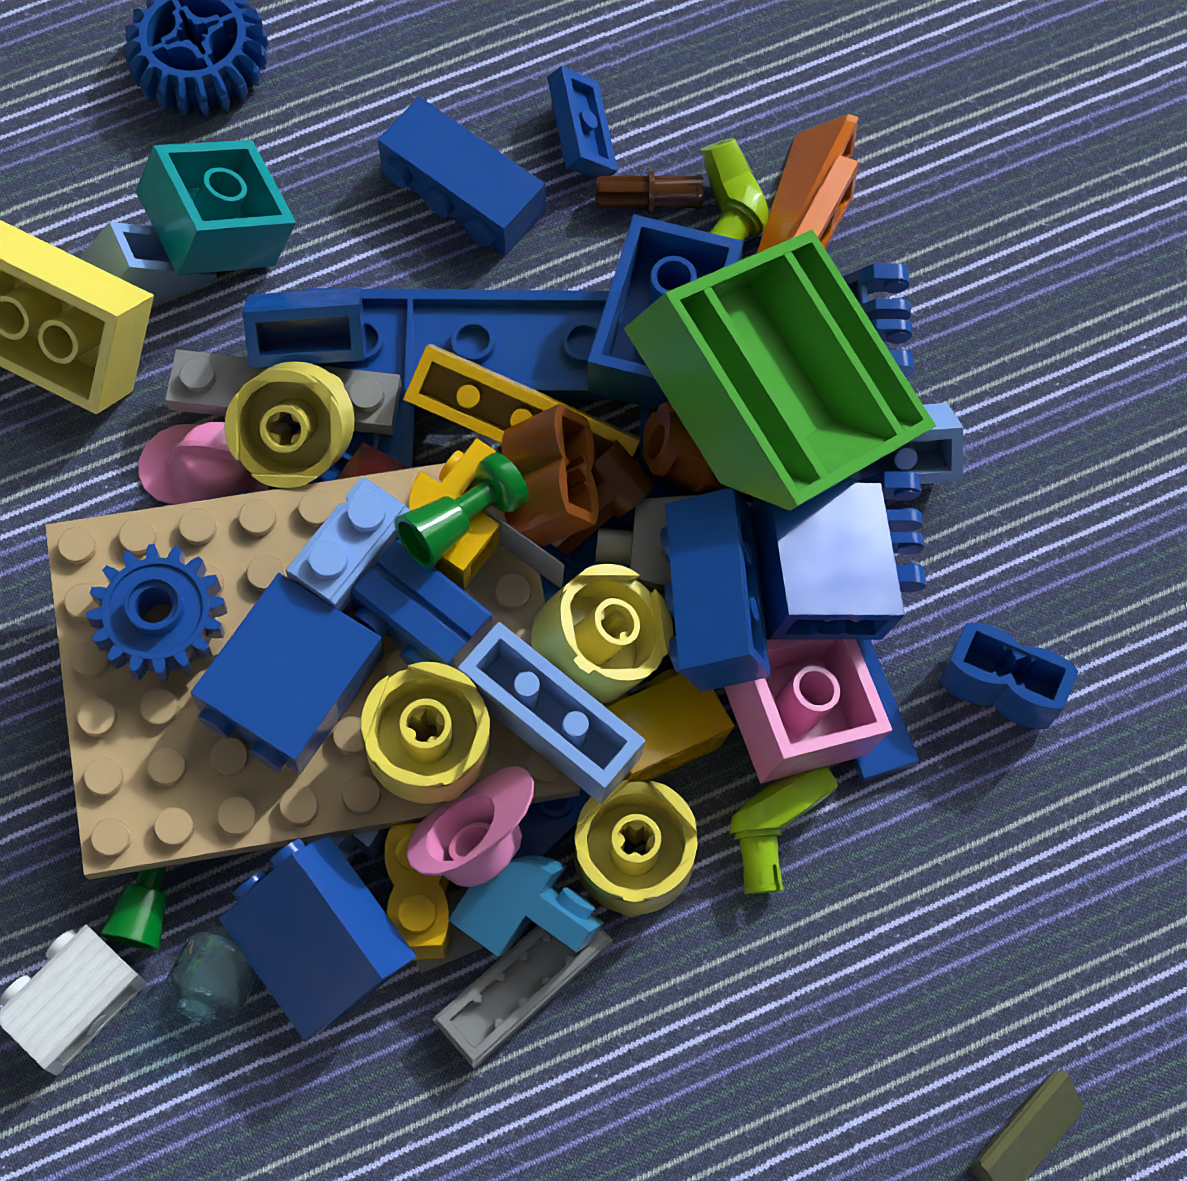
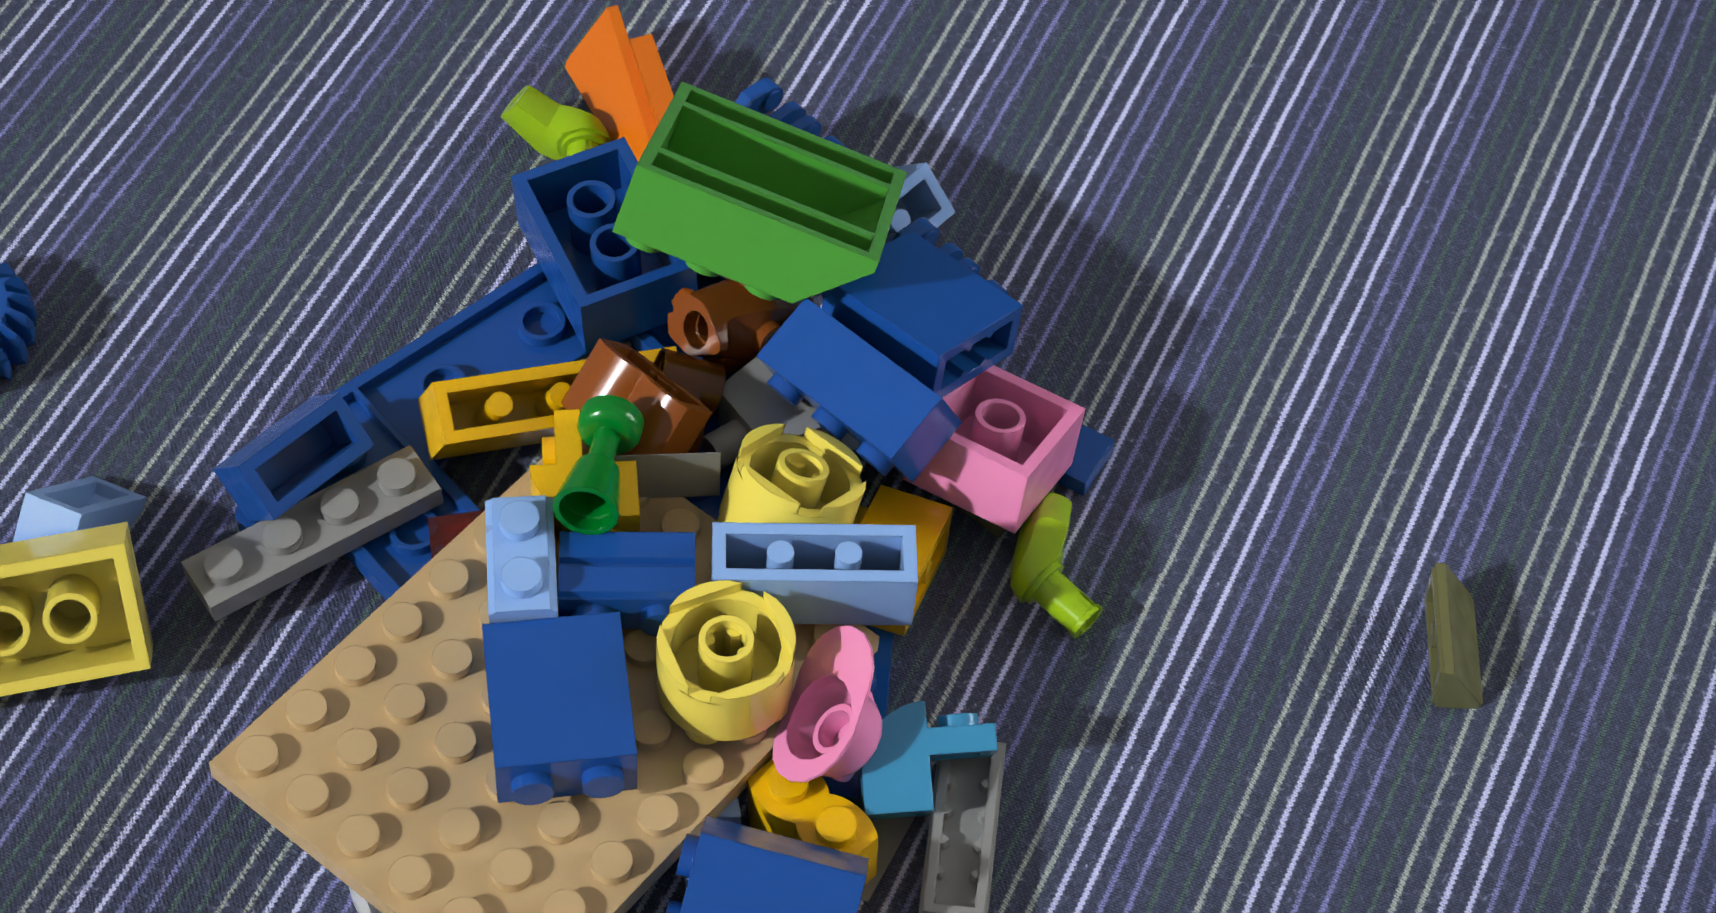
camera: 40 degrees left, 15 degrees down
blue gear [86,544,228,682] -> none
teal brick [135,140,296,275] -> none
bright pink piece [138,422,270,505] -> none
light yellow brick [224,361,354,488] -> none
blue brick [377,96,546,256] -> none
blue plate [547,66,618,179] -> none
light yellow brick [574,779,698,917] -> none
reddish brown axle [595,170,703,214] -> none
blue brick [939,623,1079,729] -> none

